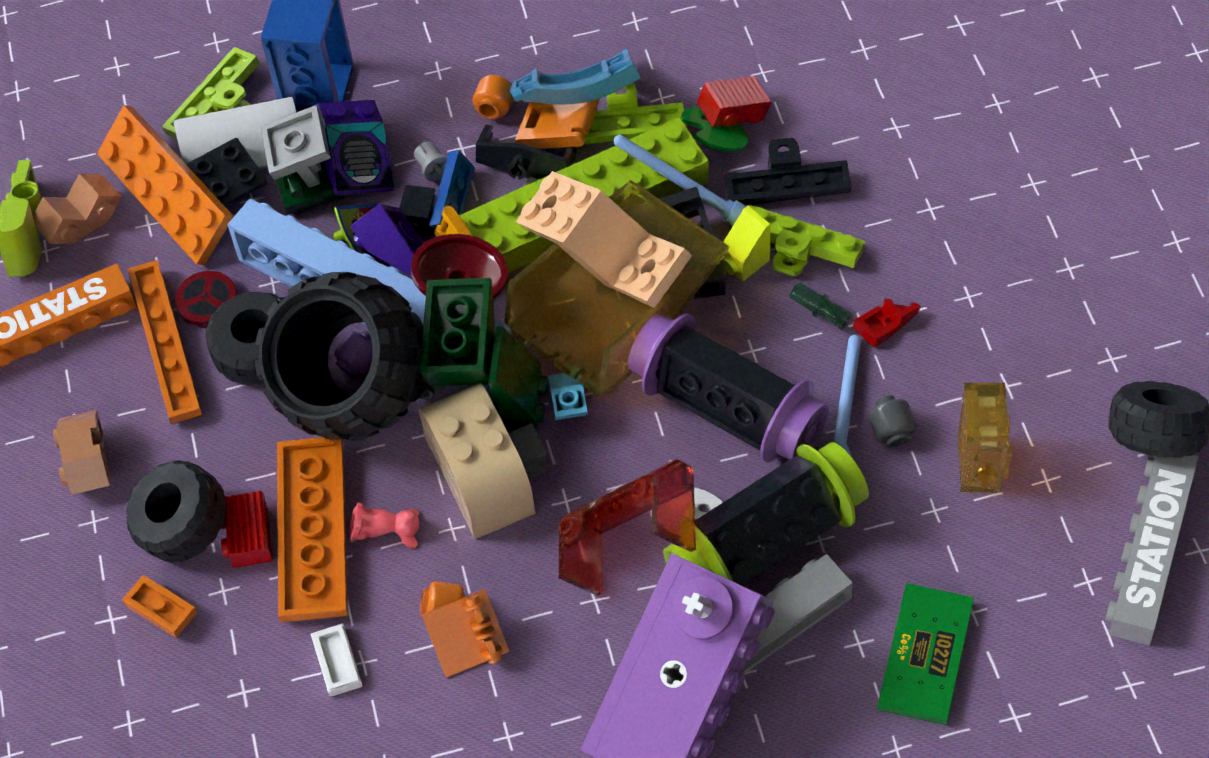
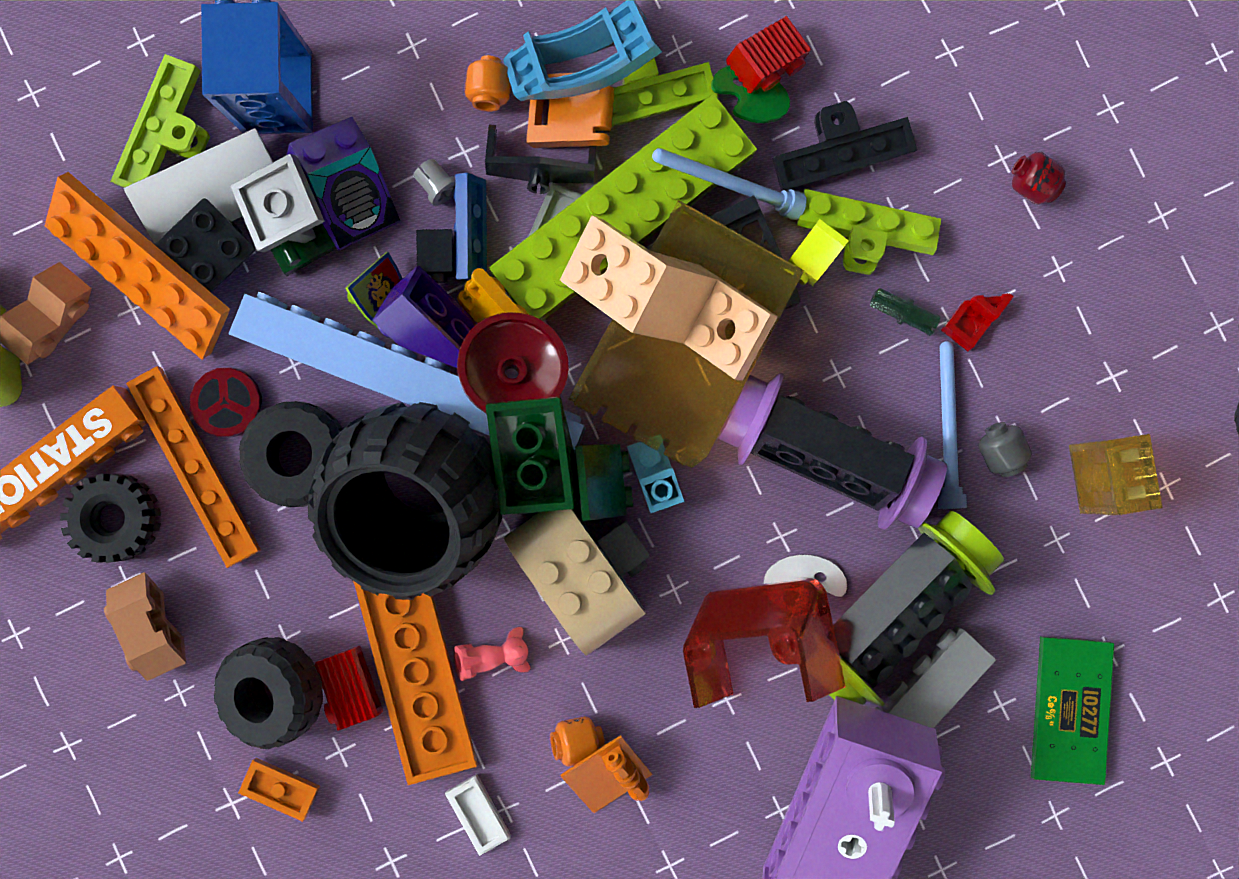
camera: 15 degrees left, 30 degrees up
none -> black tyre [60,474,161,563]
none -> dark red head [1011,152,1066,205]

